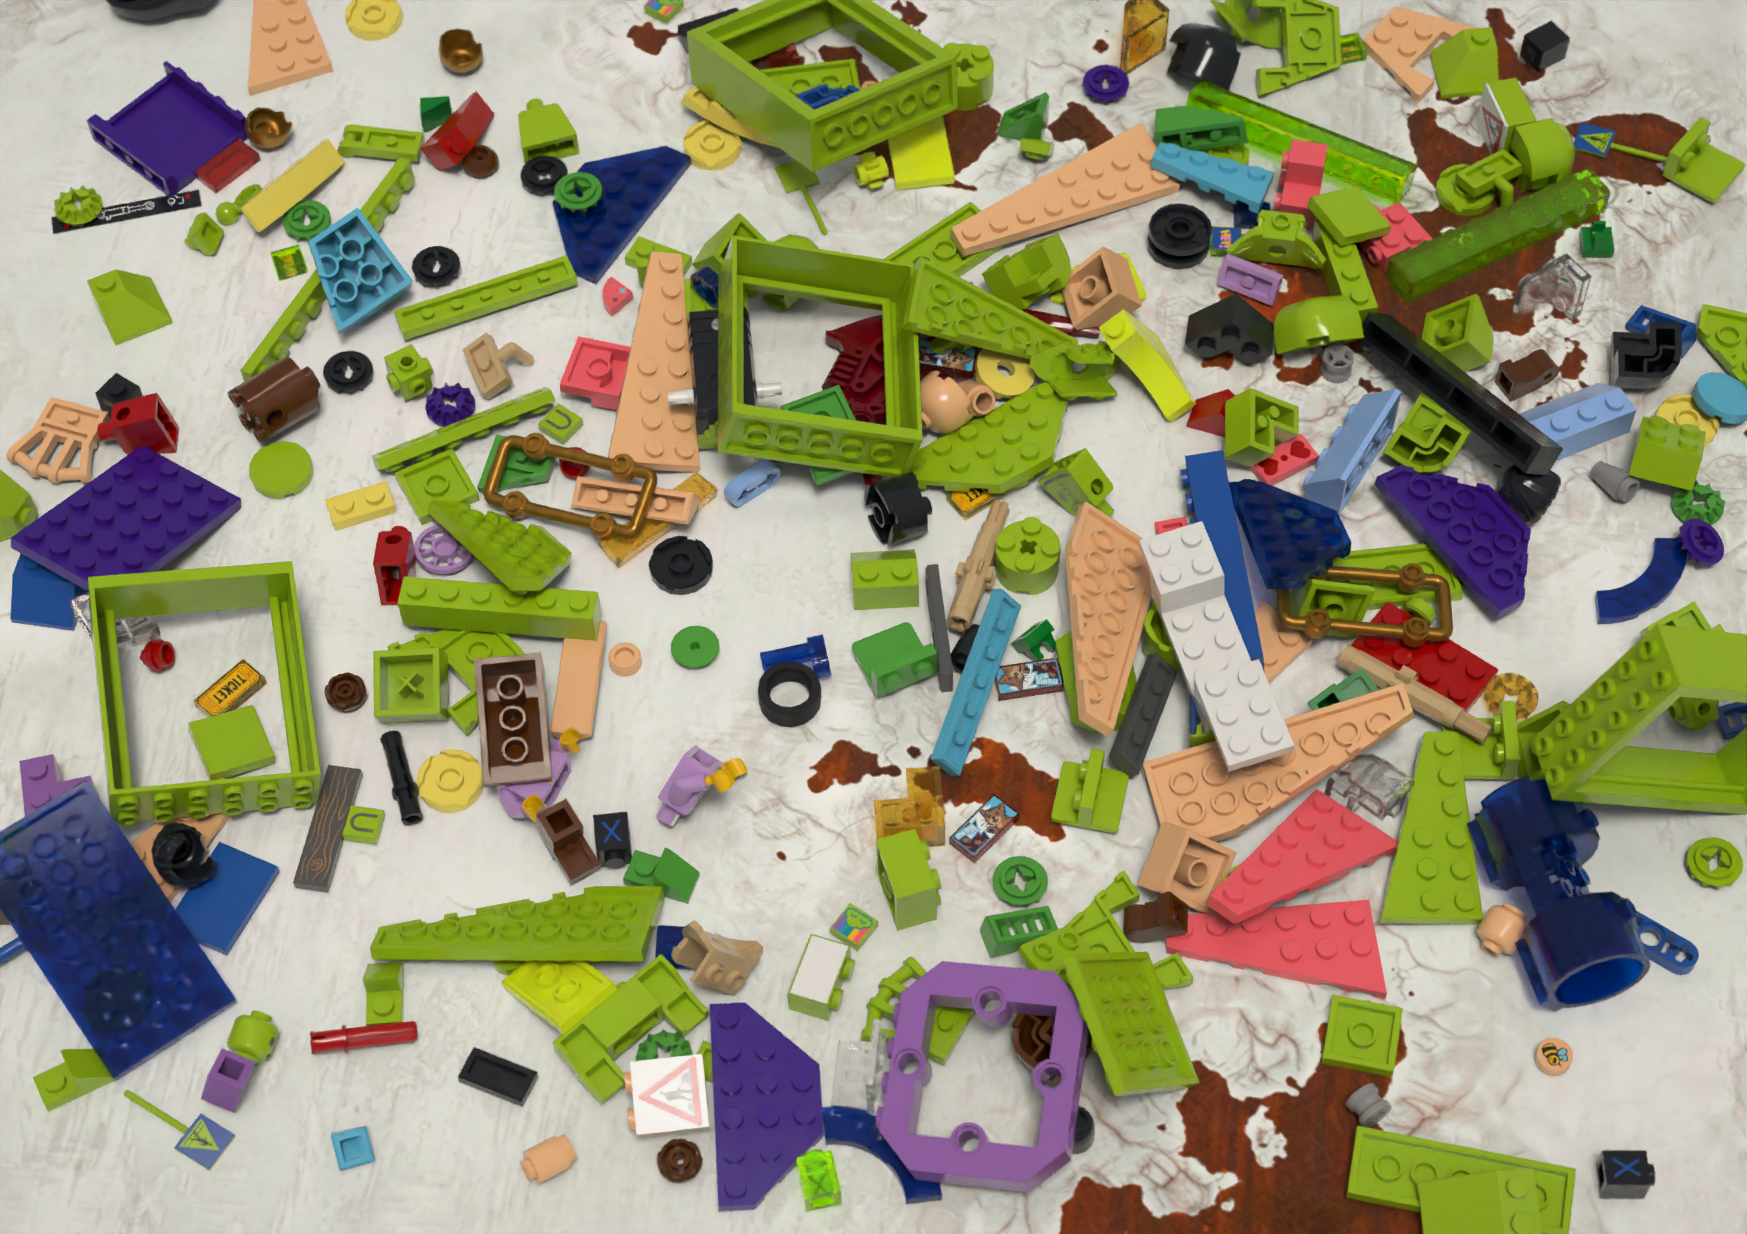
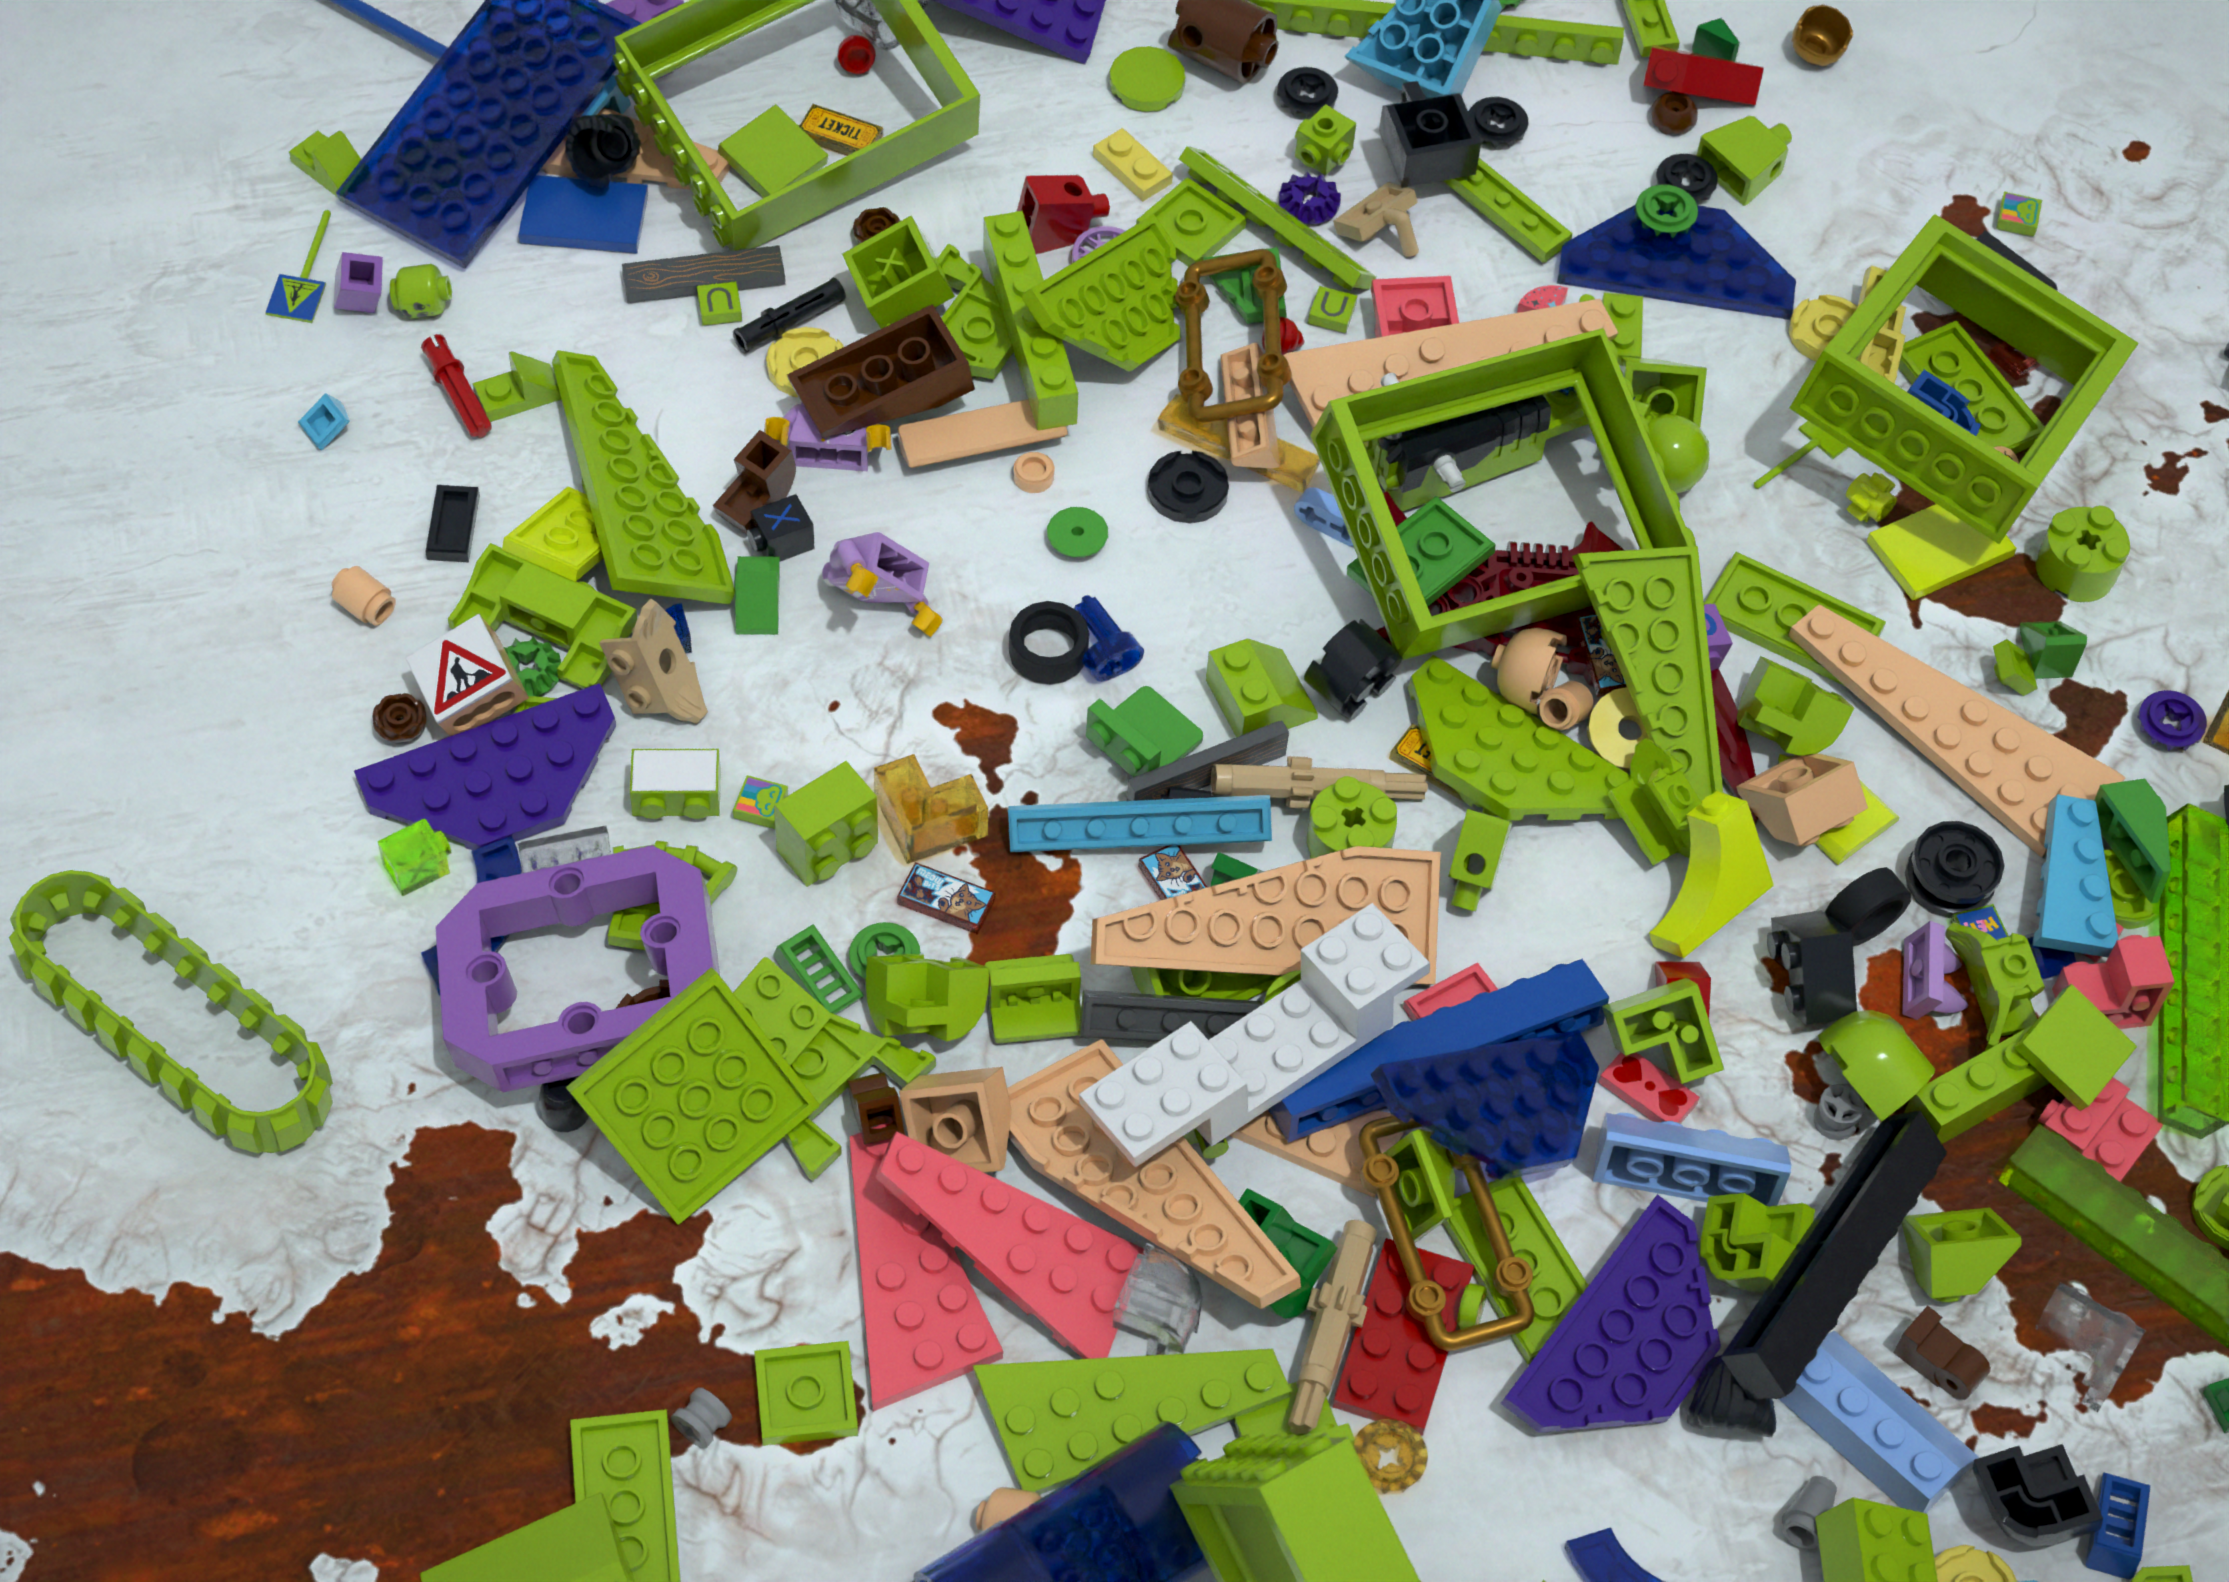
camera: 65 degrees right, 0 degrees up
none -> lime brick [866,954,989,1042]
none -> black hinge [1379,81,1481,188]
none -> black tyre [1824,867,1911,946]

